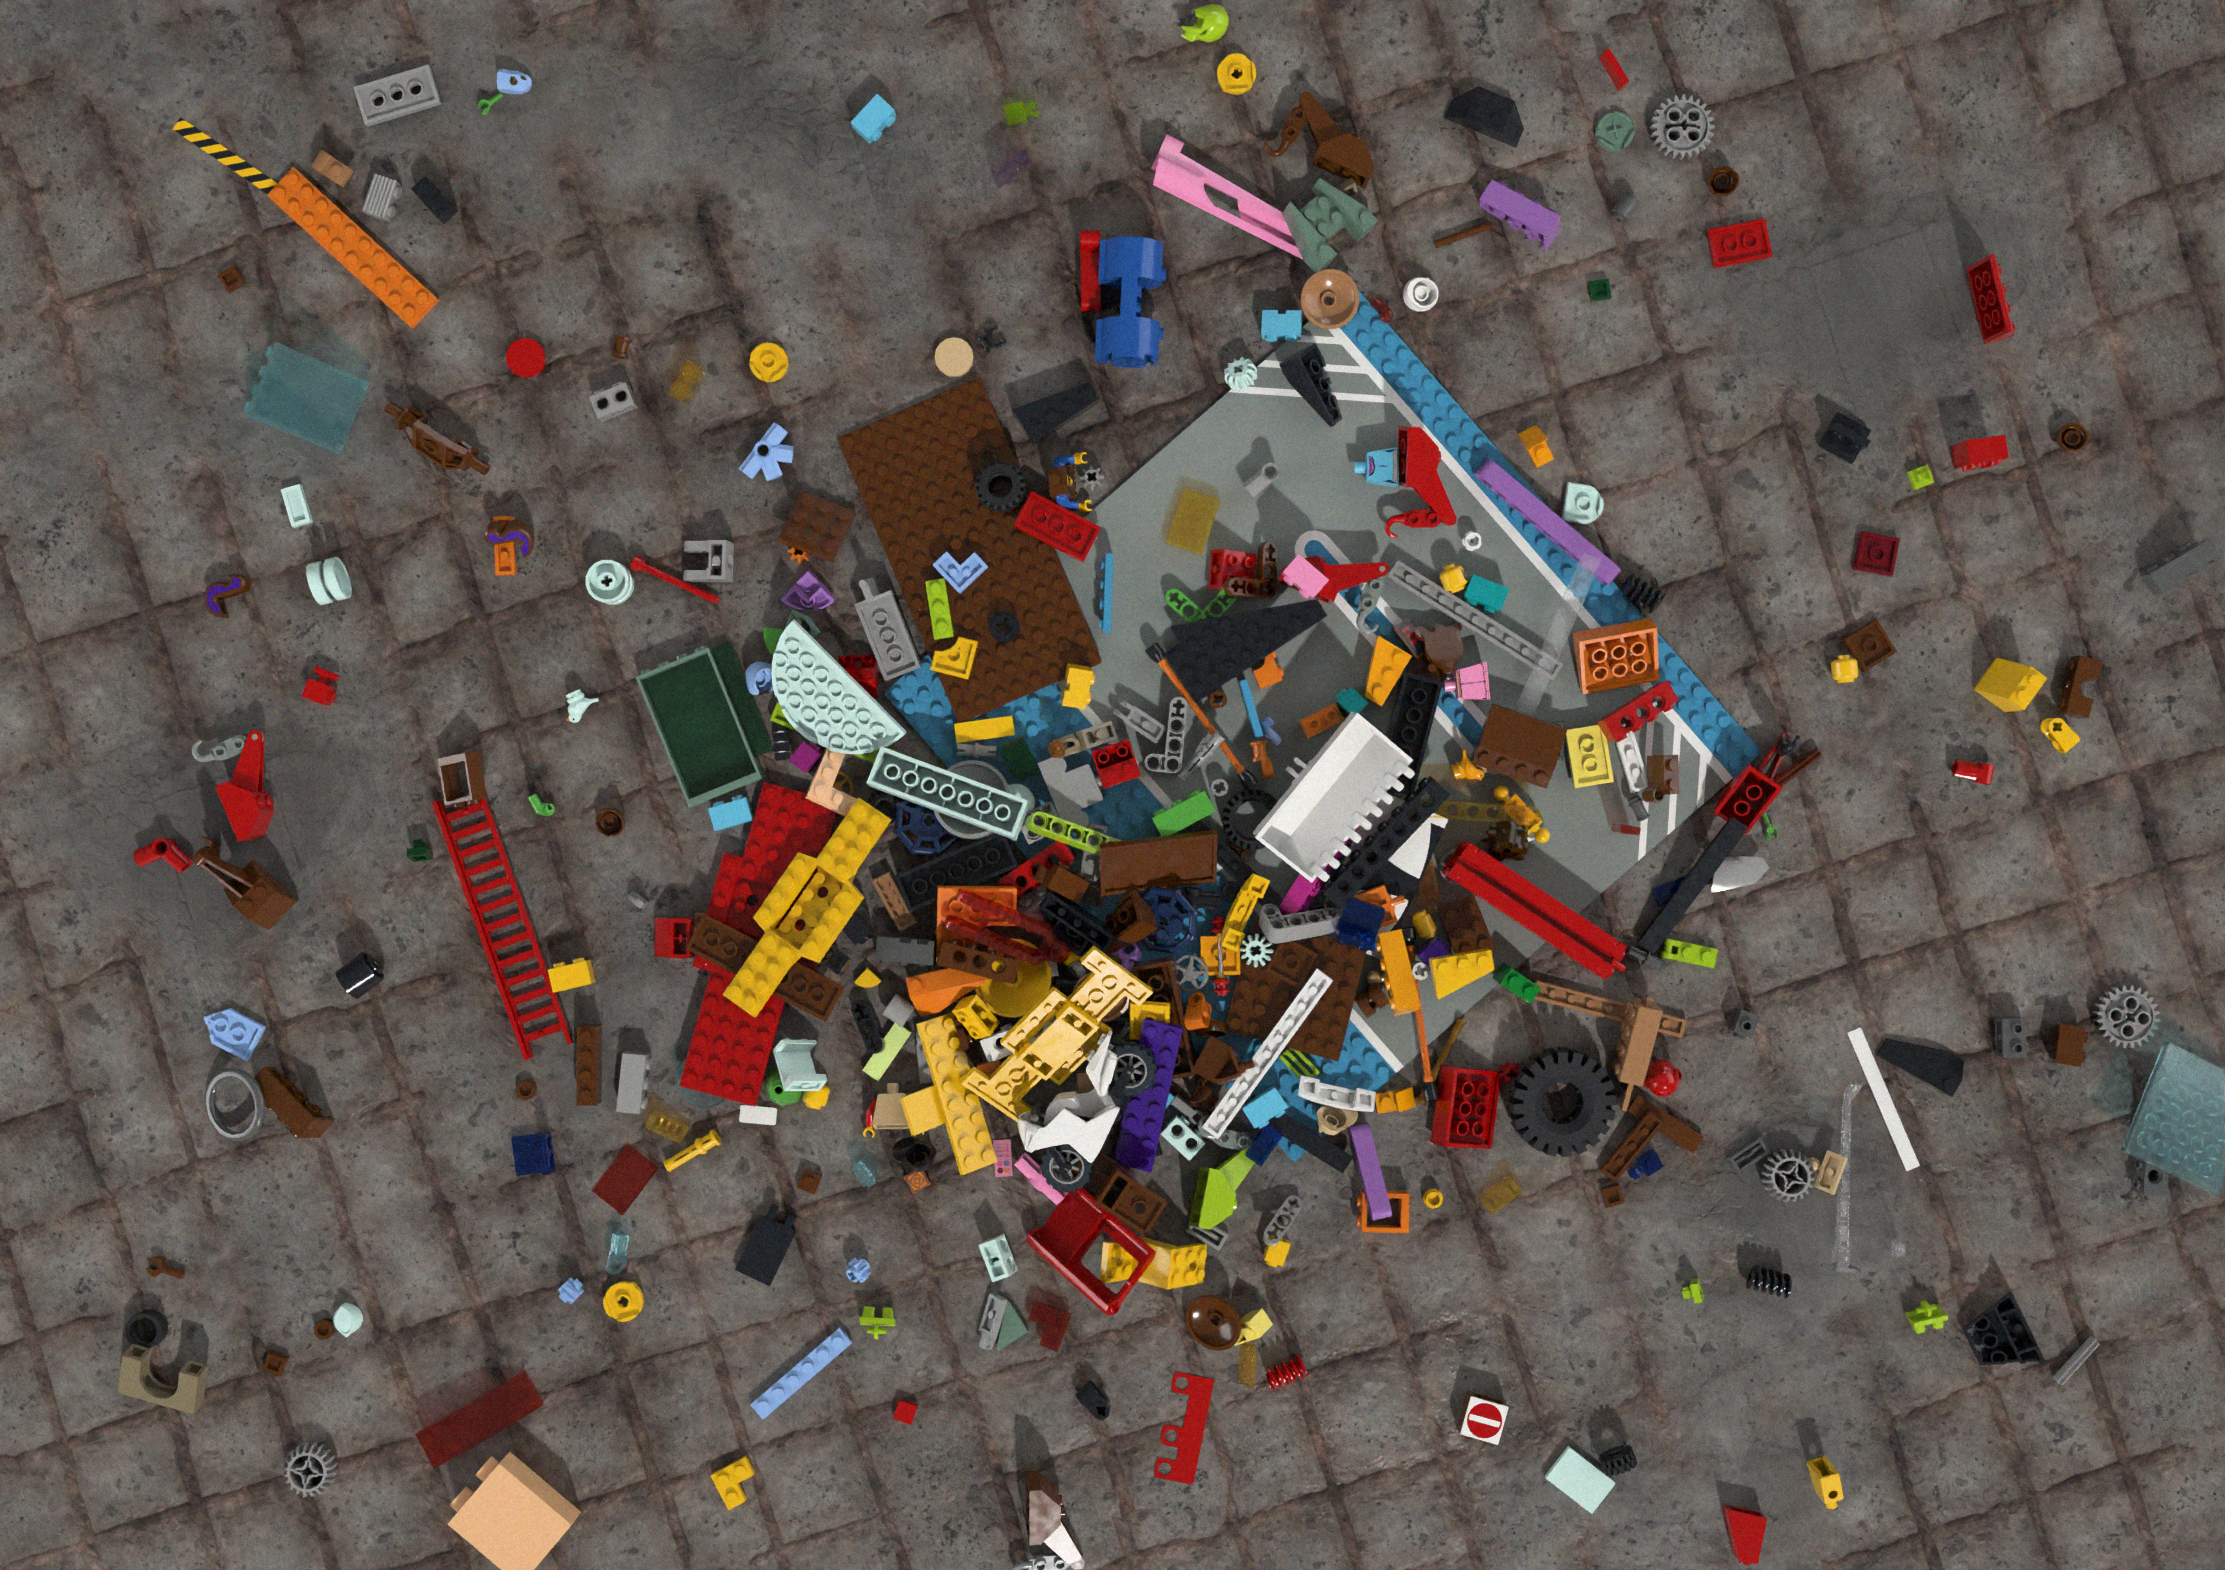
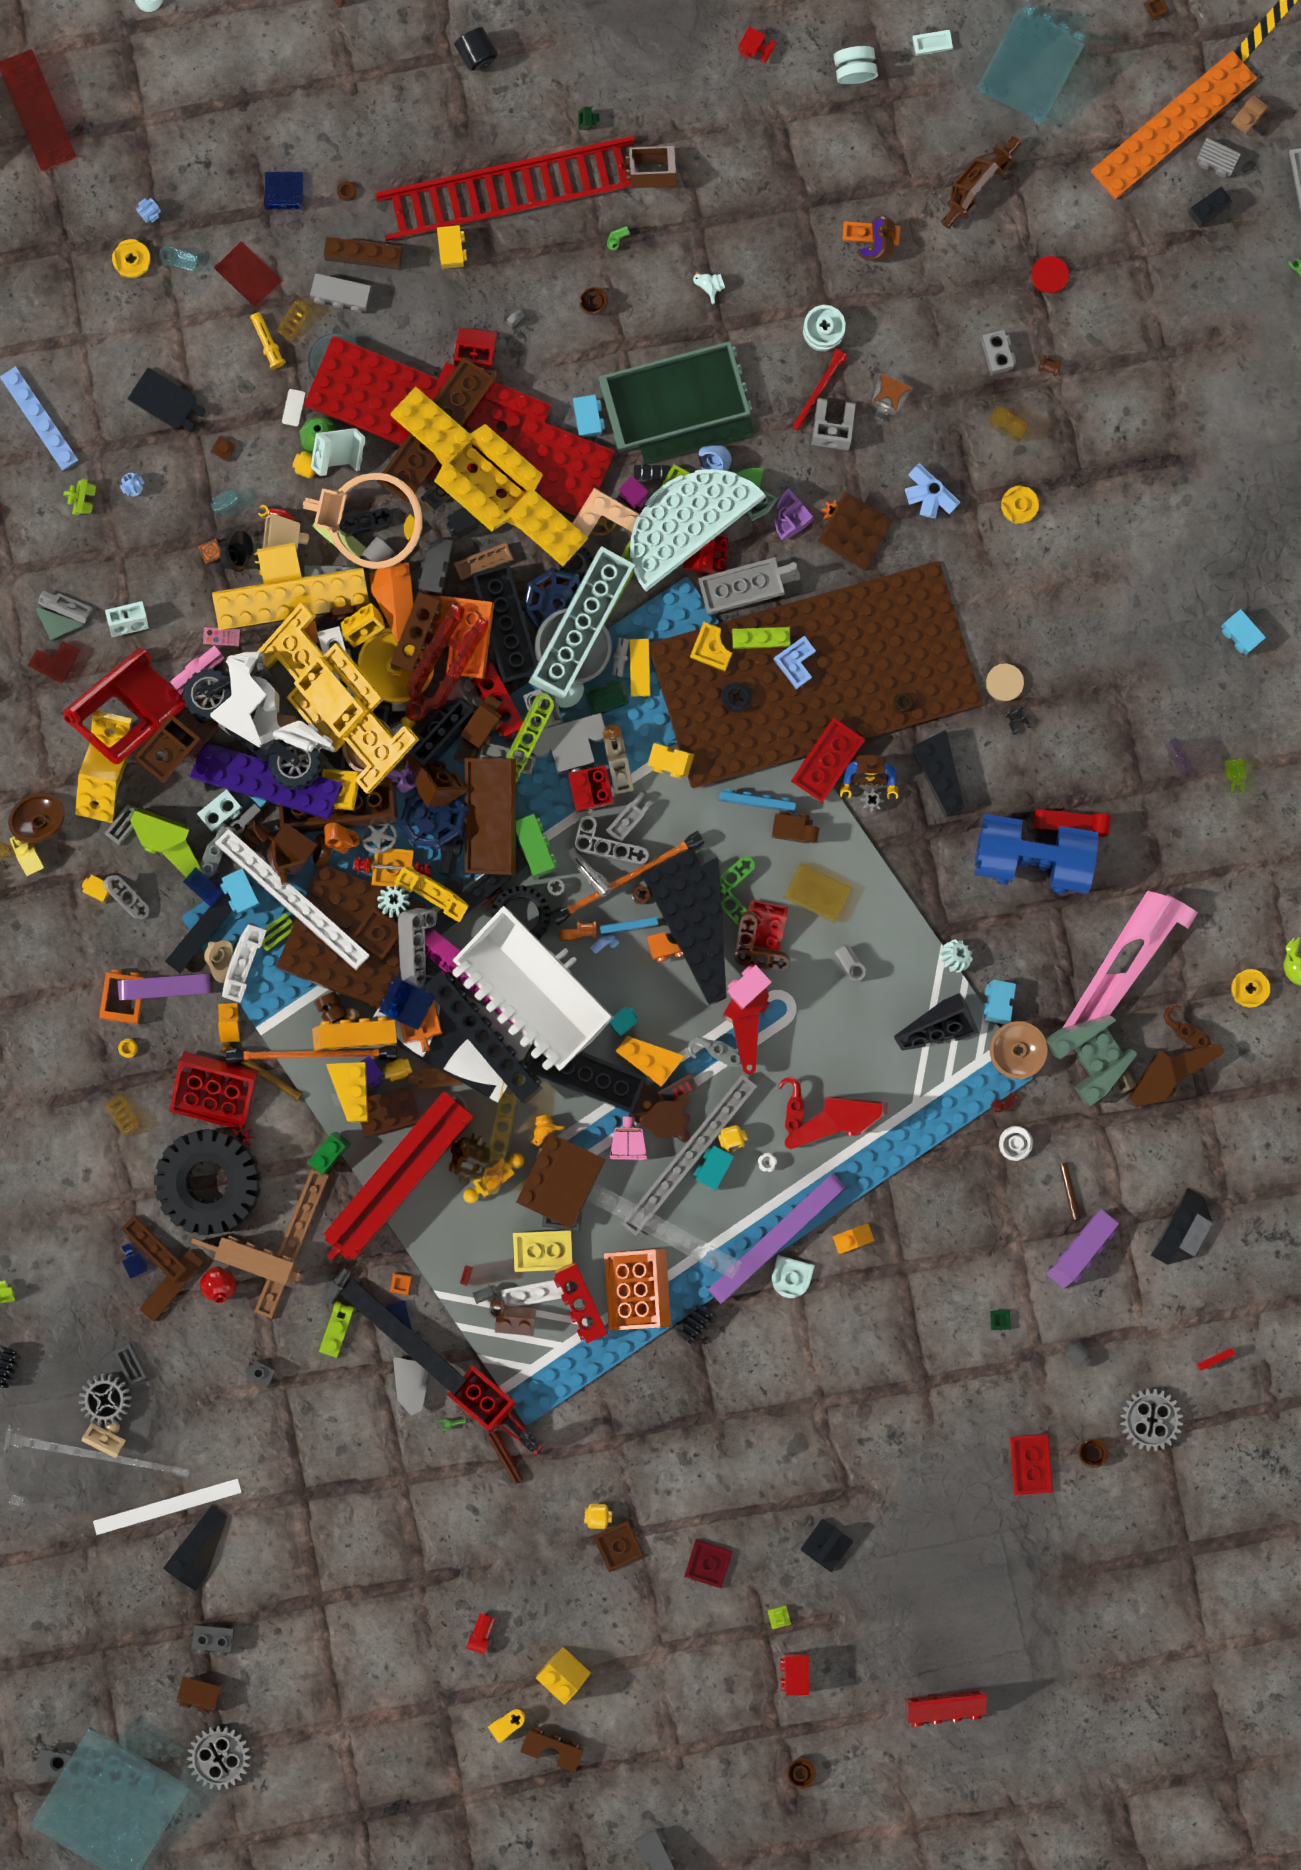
camera: 90 degrees right, 5 degrees down
black tyre [975,461,1026,513] -> none
orange brick [1299,702,1344,739] -> none
medium azure torso [1354,447,1399,488] -> none
white bush [1410,961,1429,980] -> none
sand green tile [1595,111,1635,152] -> none
reddish brown tile [1599,1183,1625,1208] -> none
none -> light nougat brick [303,473,423,569]
none -> orange tile [390,1273,412,1296]
none -> reddish brown hinge [771,811,820,844]
none -> torso [871,373,913,422]

